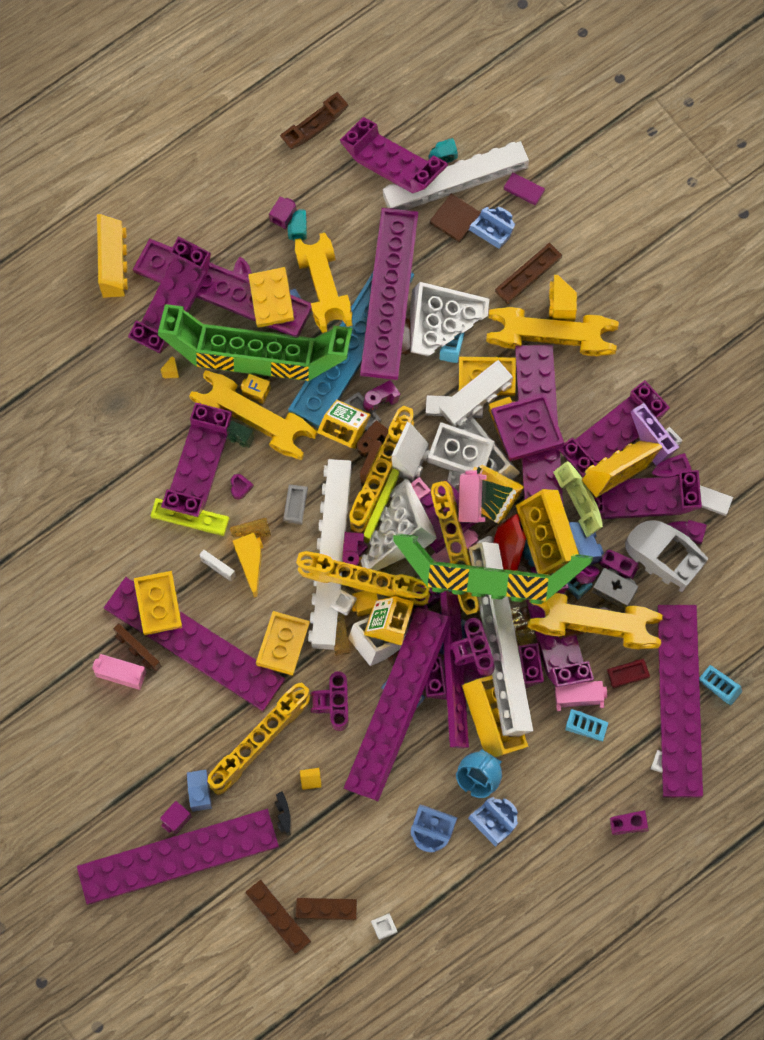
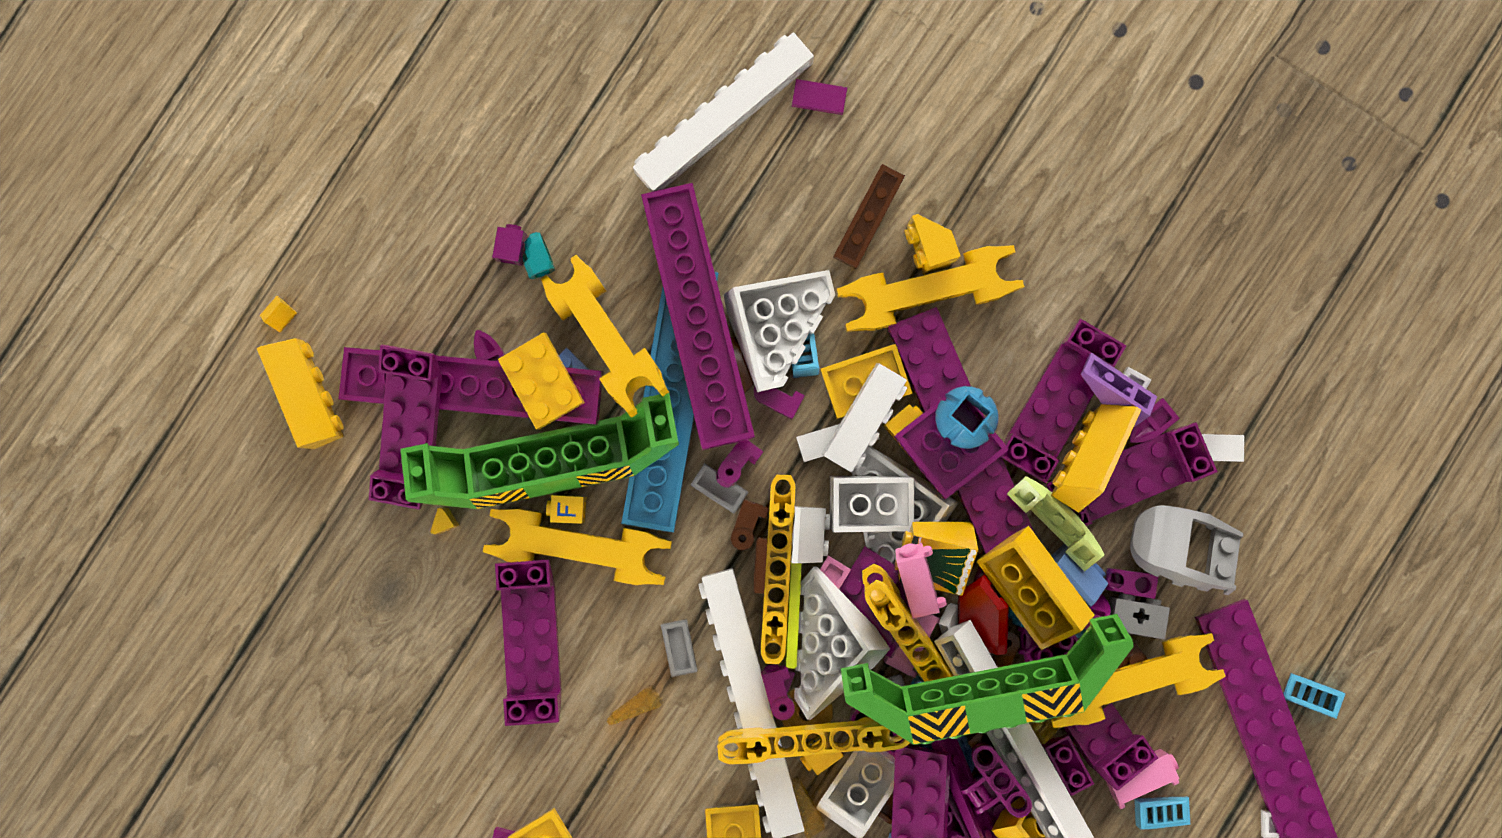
camera: 20 degrees left, 15 degrees up
neon yellow tile [150,498,230,536] -> none
white tile [200,550,236,581] -> none
clear green piece [226,421,255,448] -> none
magenta tile [230,474,254,499] -> none
yellow slope [232,533,264,598] -> none
reddish brown slope [280,92,349,150] -> none
yellow slope [317,399,371,449] -> none
white tile [330,589,357,616] -> none
magenta slope [340,117,448,194] -> none
yellow slope [364,596,414,646] -> none
teal rock [428,138,458,163] -> none
reddish brown tile [430,193,481,243] -> none
medium blue slope [469,207,515,249] -> none
dark red tile [607,658,650,689] -> none
magenta plate [667,520,707,545] -> none
none -> yellow slope [260,296,297,333]
none -> magenta leg [754,387,805,420]
none -> dark azure piece [935,386,999,449]

